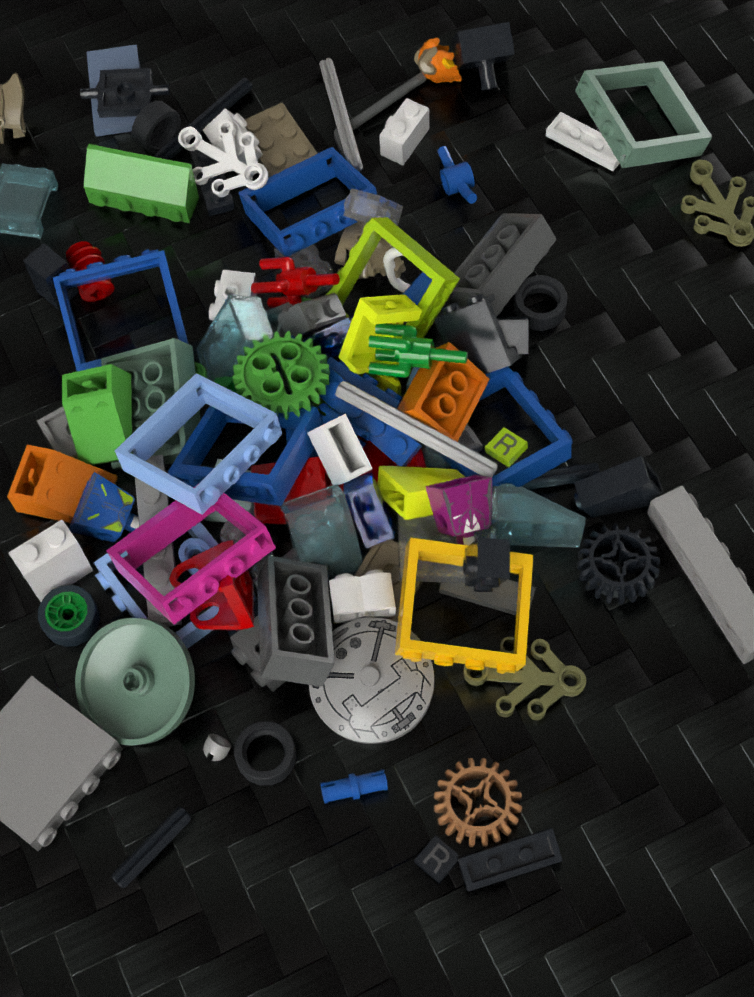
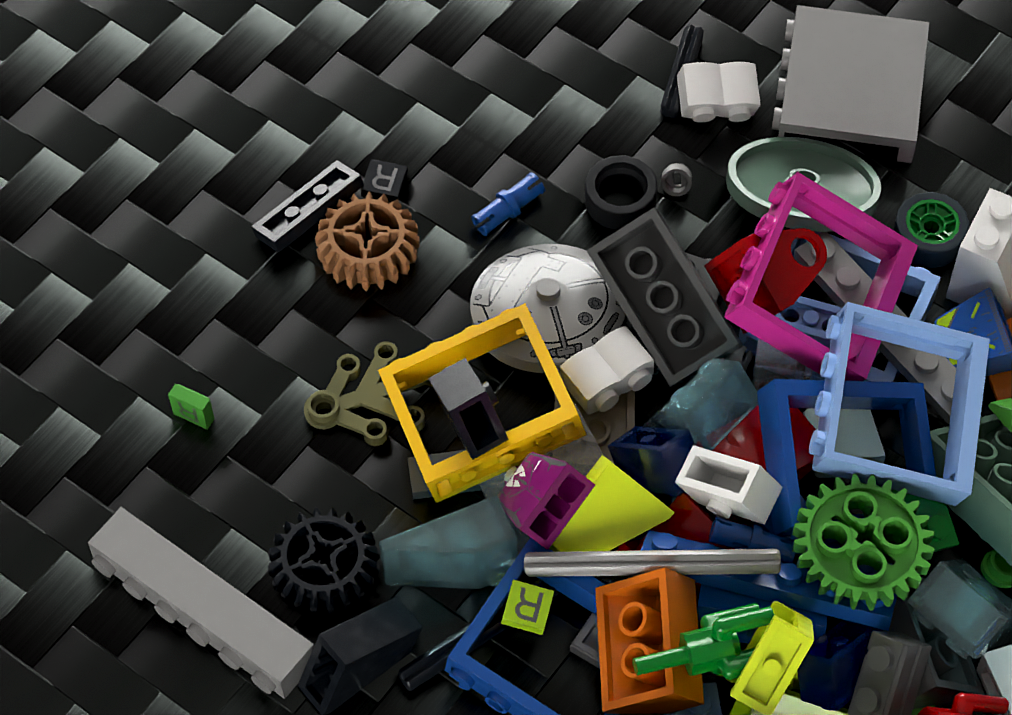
camera: 150 degrees right, 5 degrees down
none -> bright green tile [168,383,215,430]
none -> white brick [677,62,761,123]

